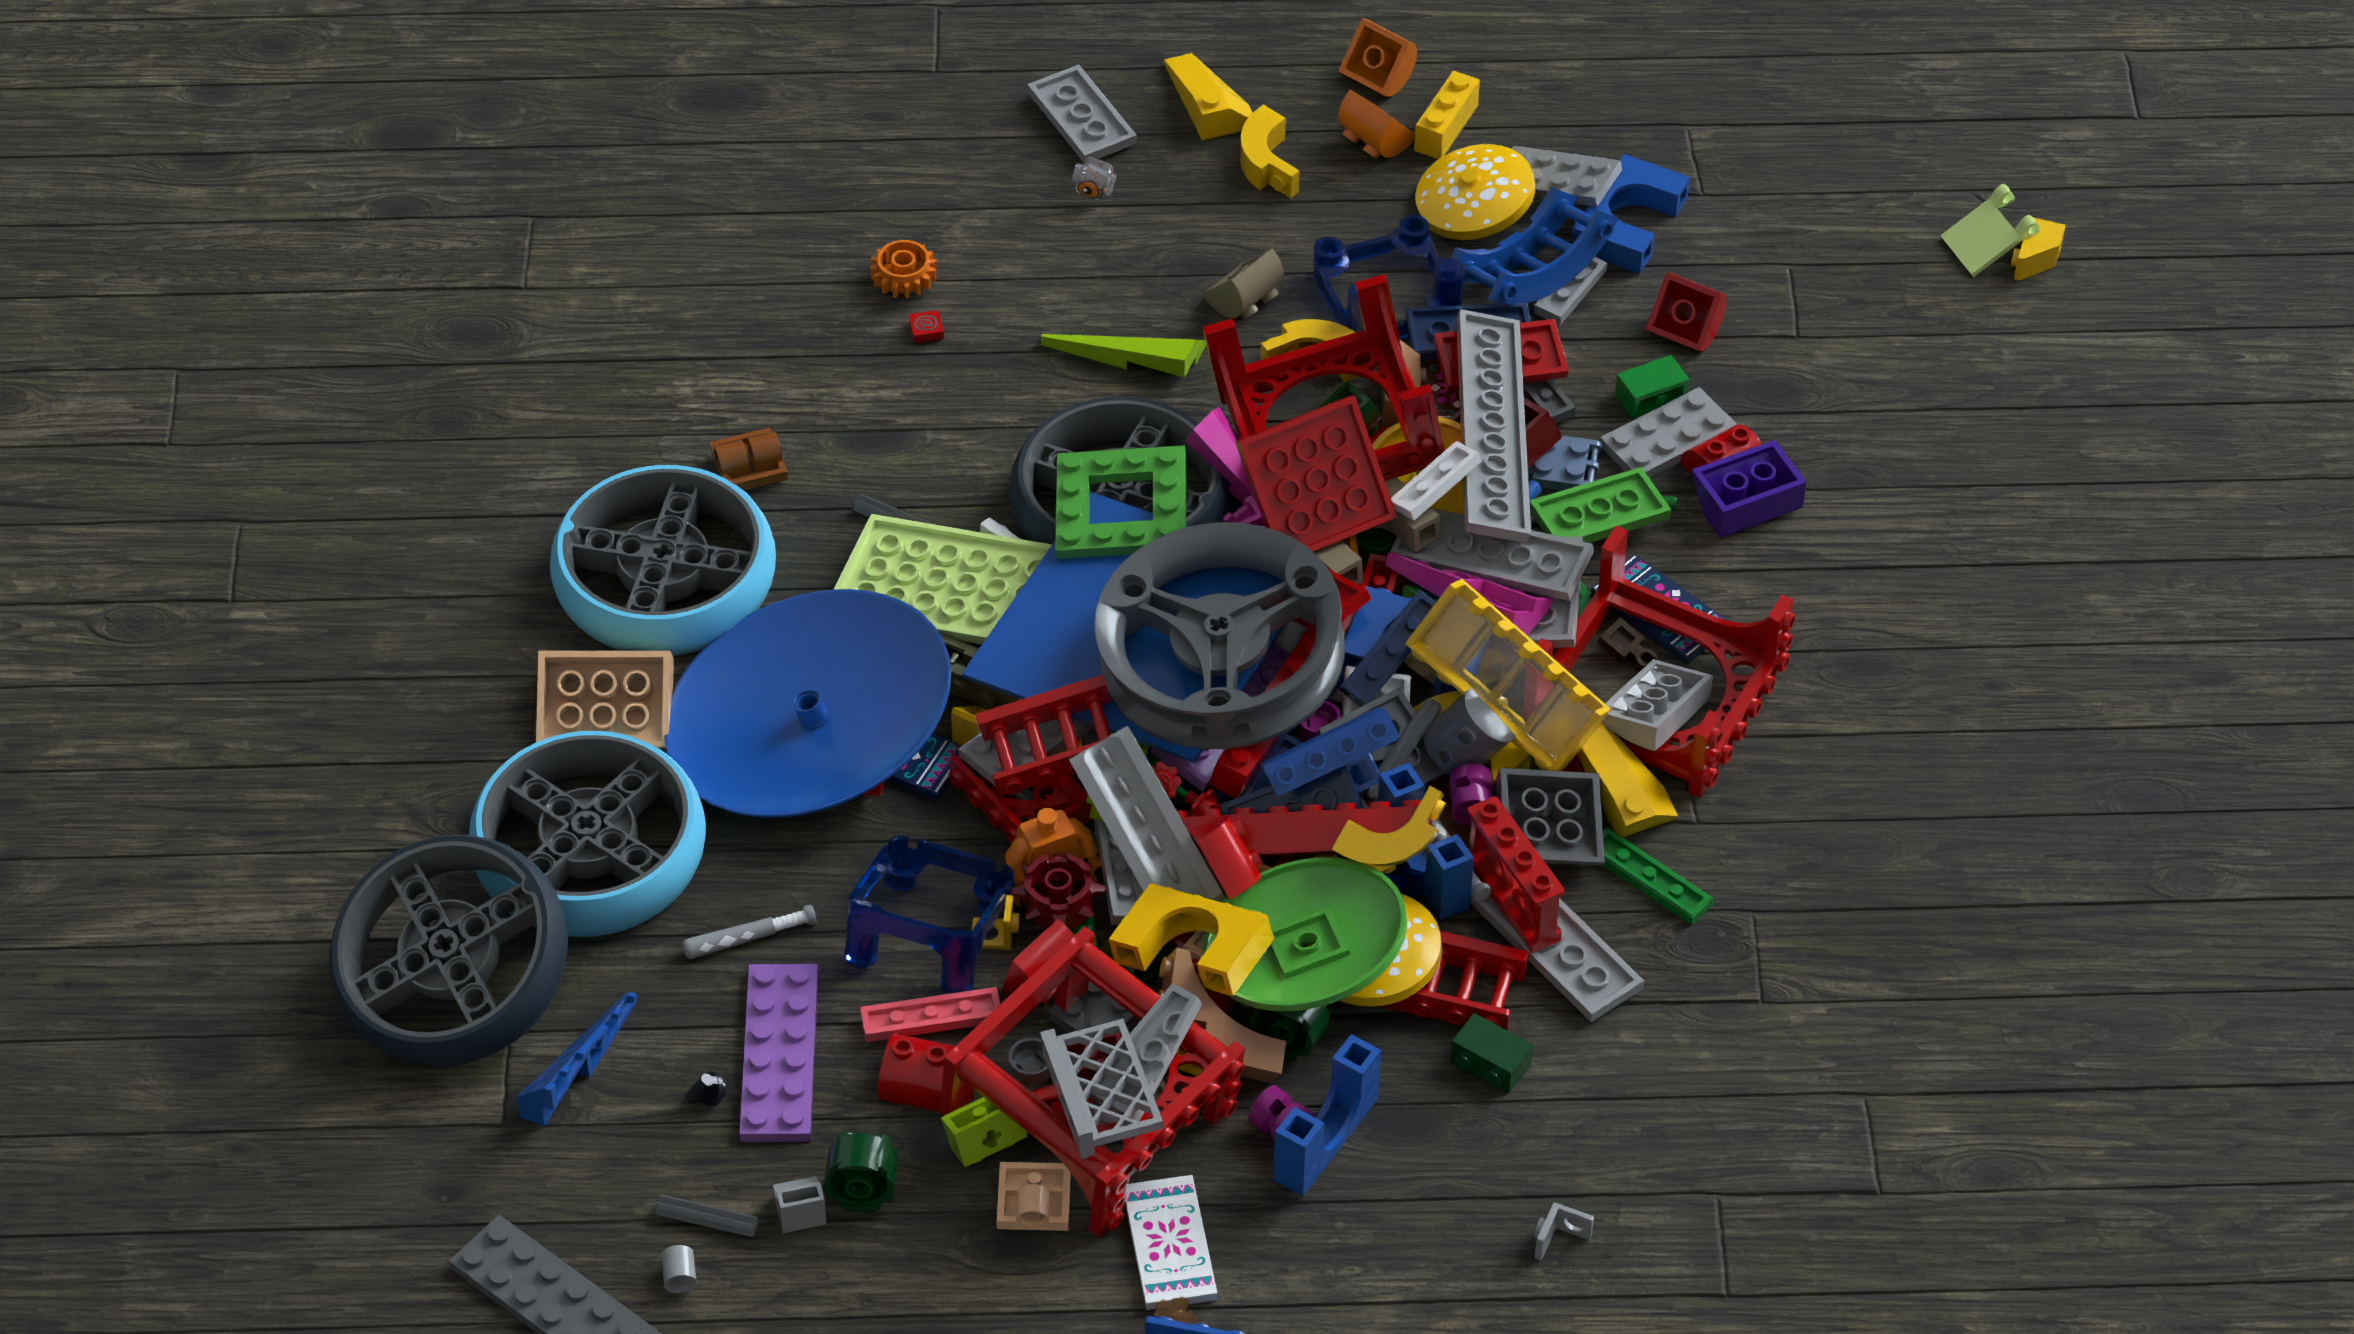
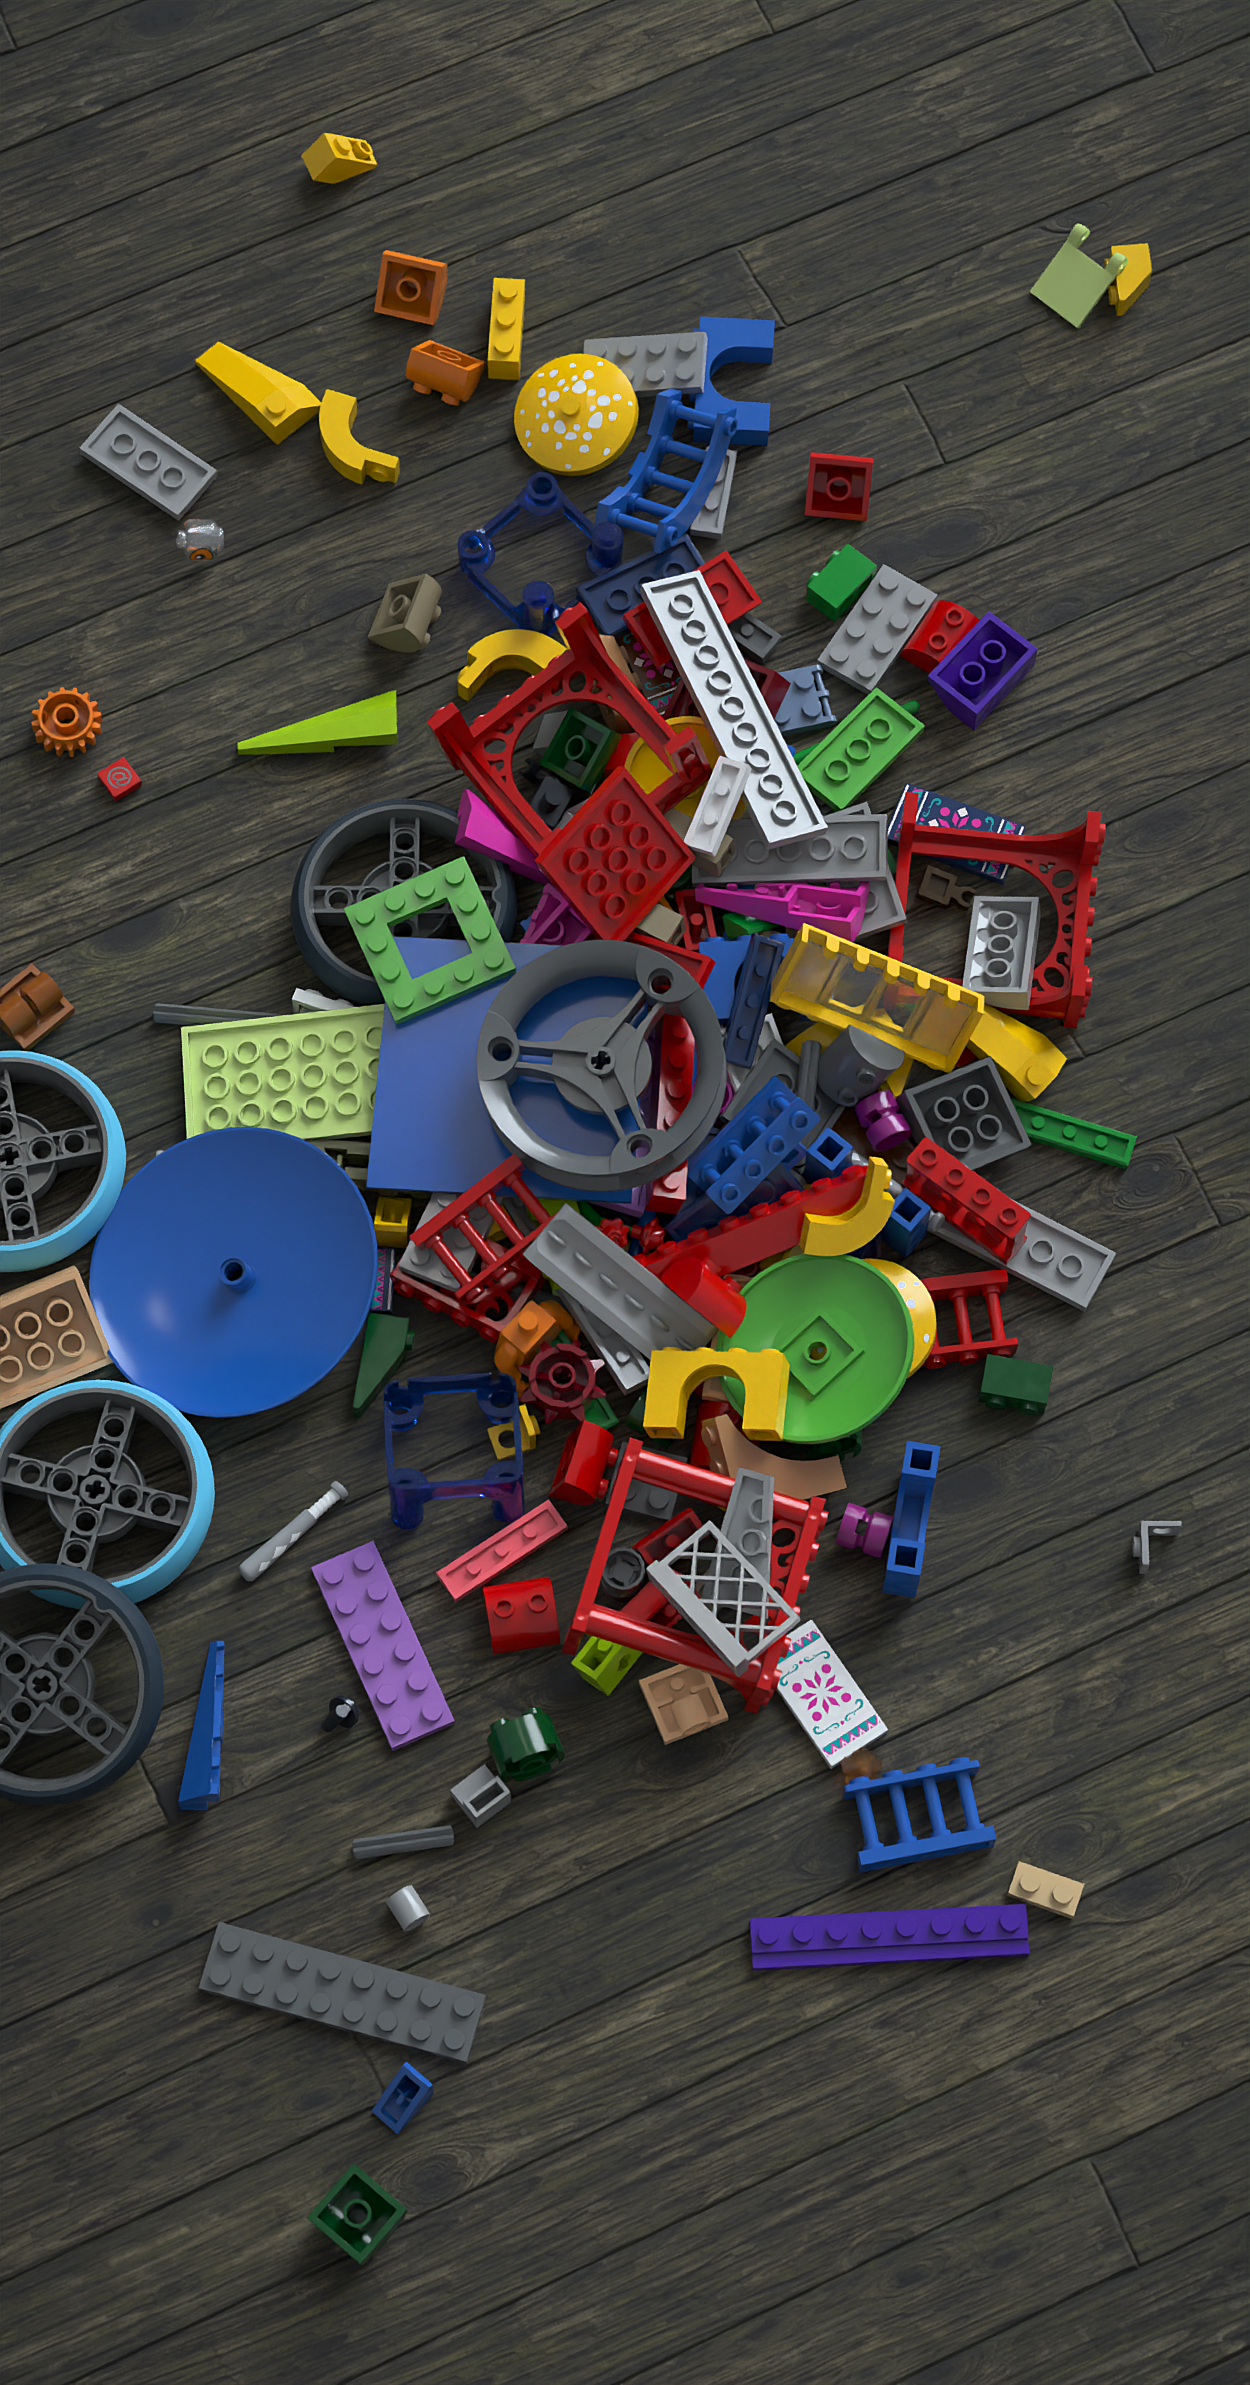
camera: 25 degrees left, 20 degrees up
none -> dark green slope [353,1313,415,1418]

